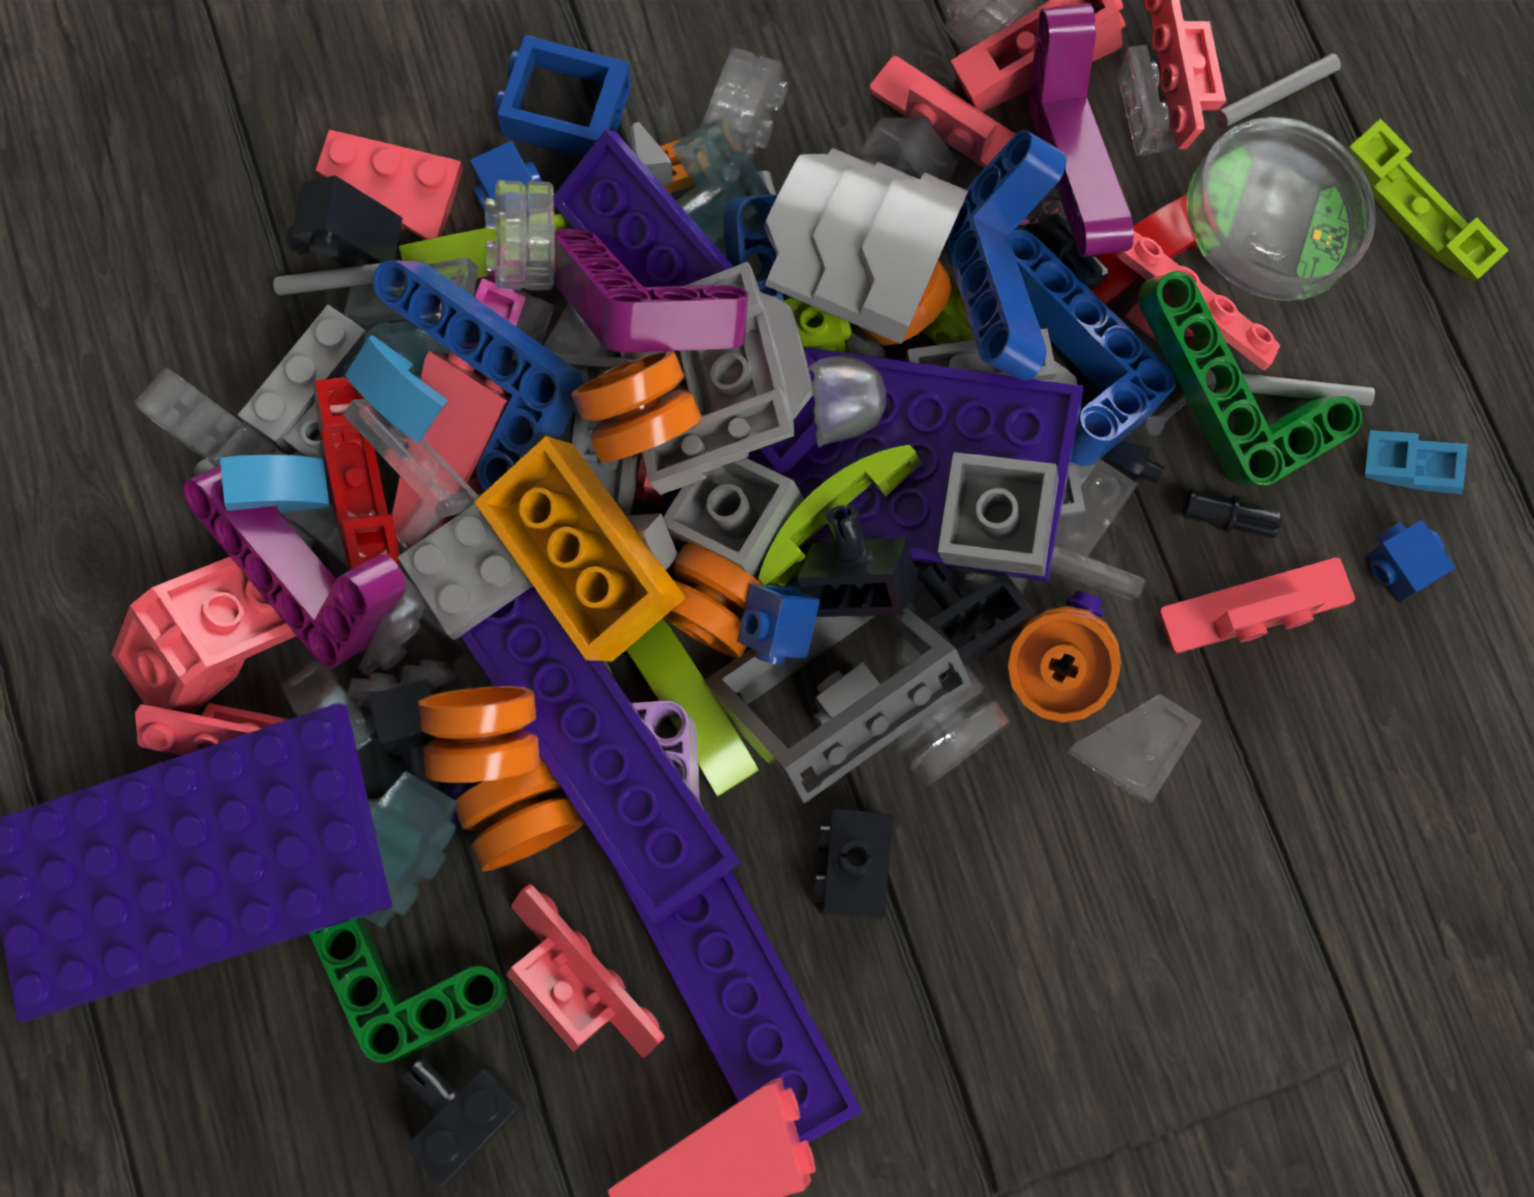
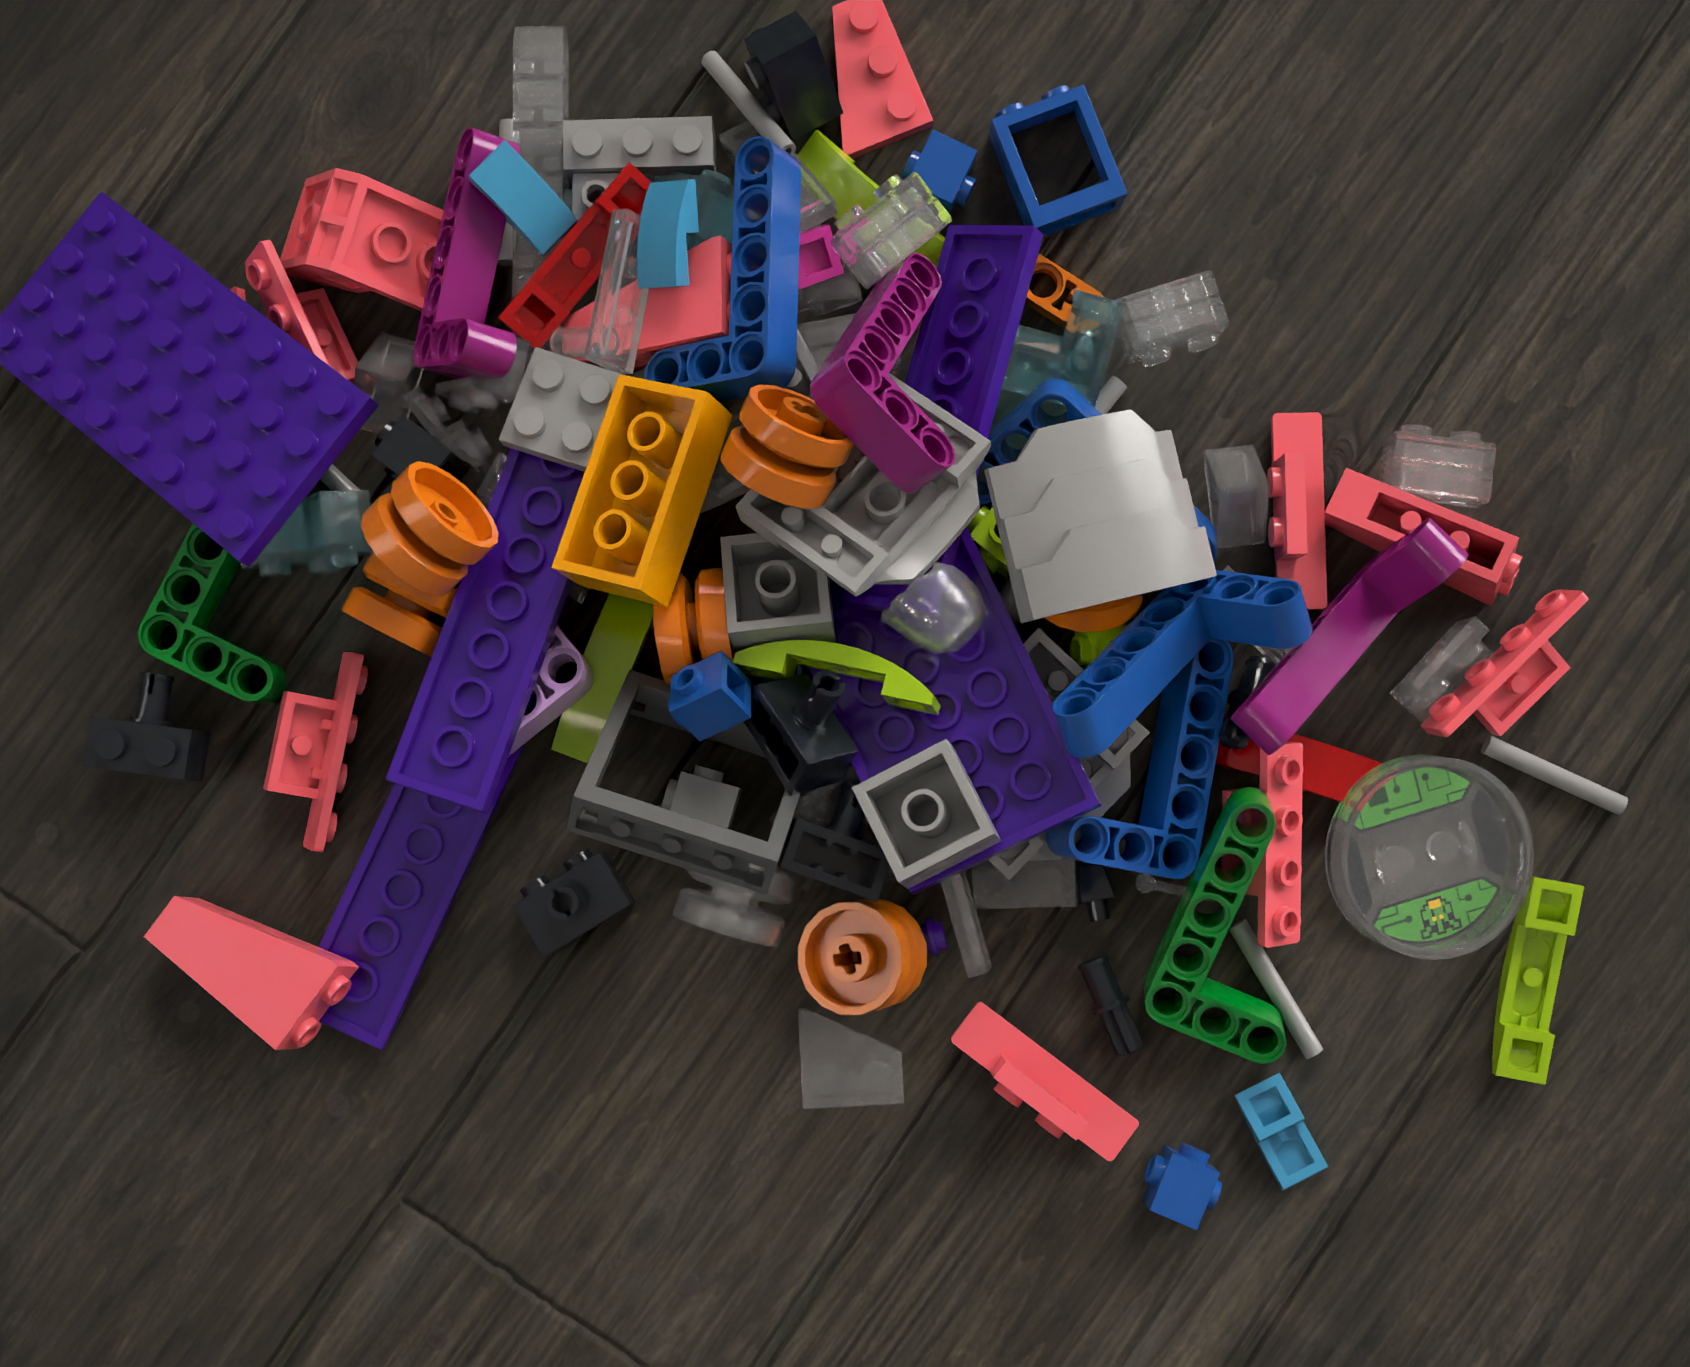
camera: 55 degrees right, 10 degrees up
light grey slope [626,513,678,570] -> none
light grey slope [630,122,673,185] -> none

